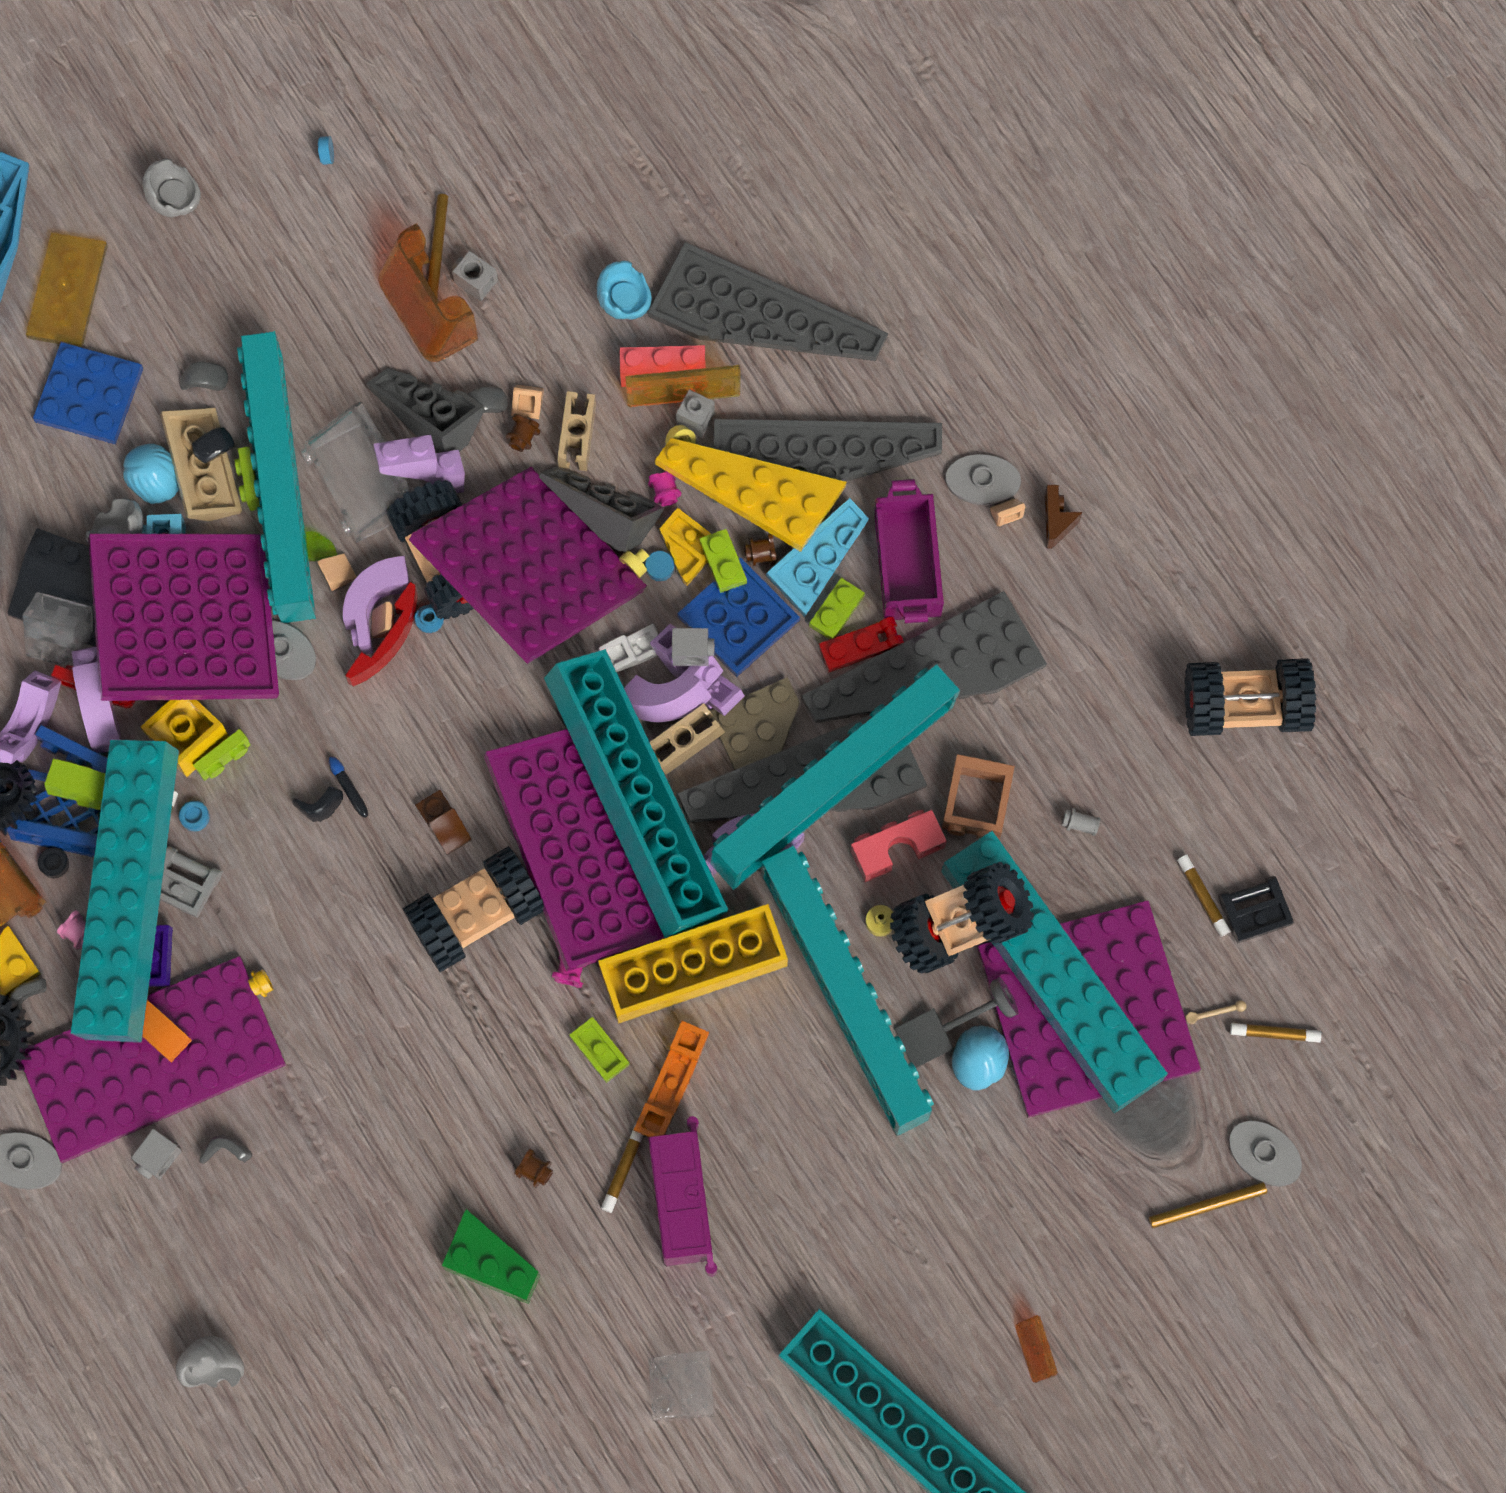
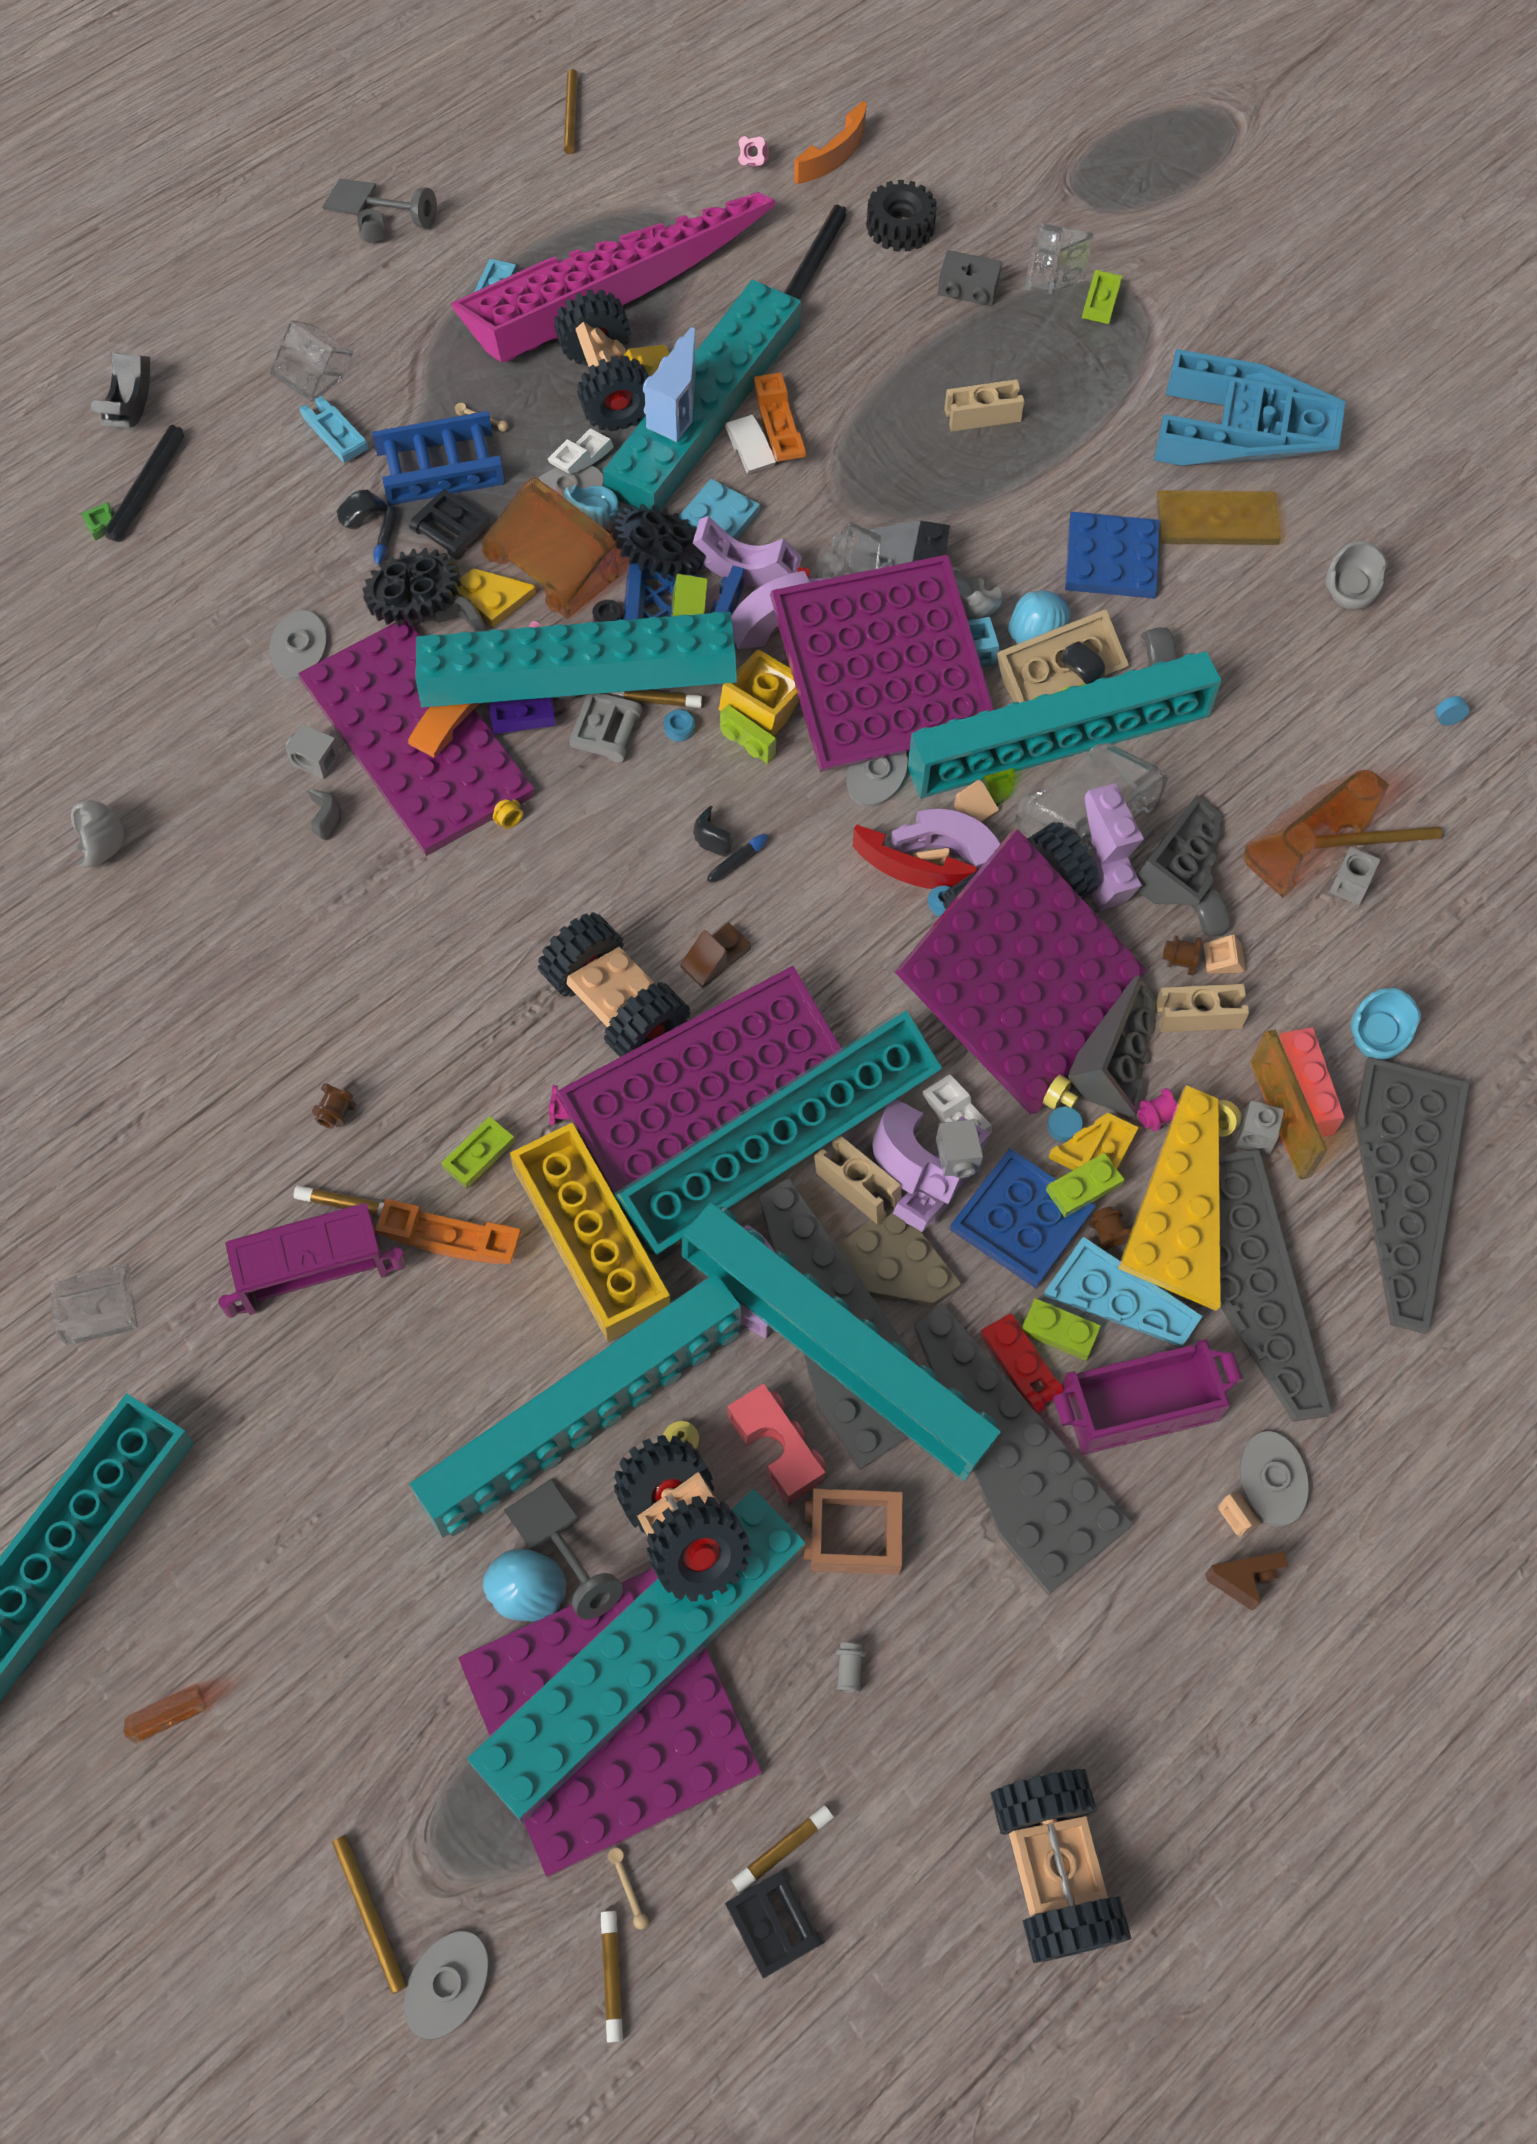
camera: 80 degrees right, 10 degrees down
green wedge [442,1209,540,1304] -> none

